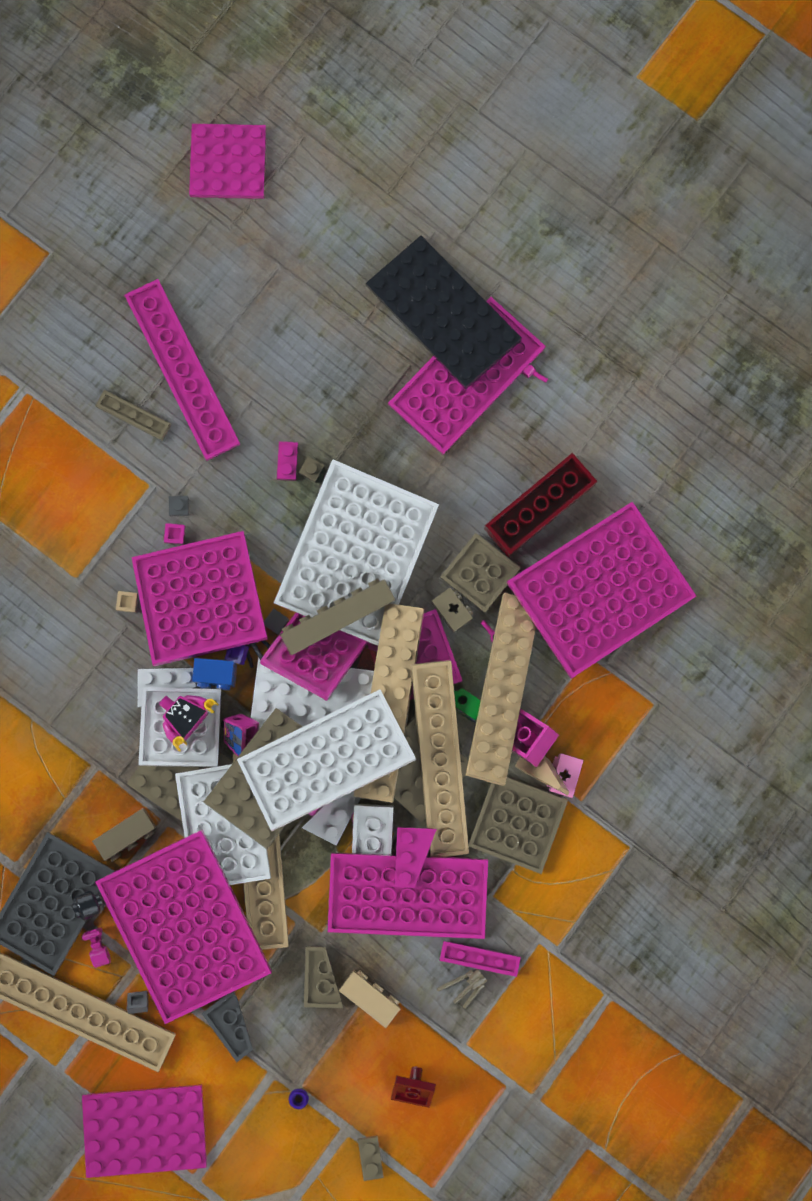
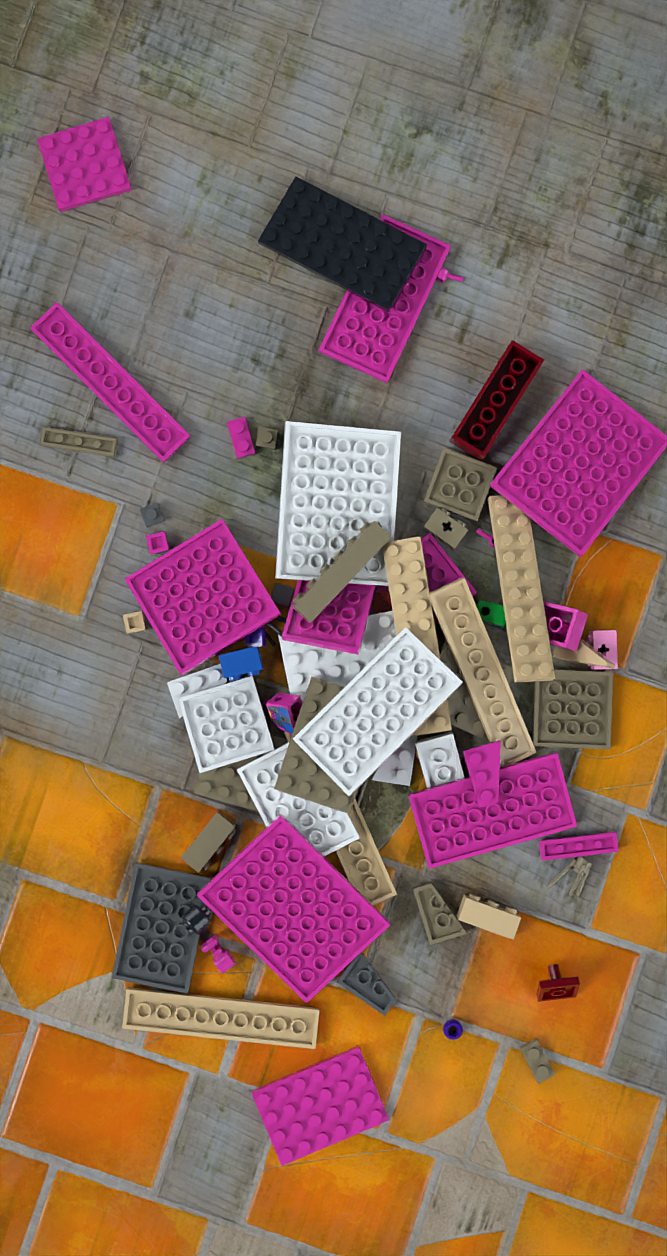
camera: 15 degrees left, 5 degrees up
dark grey plate [127,991,149,1014] -> none
torso [159,695,219,751] -> none

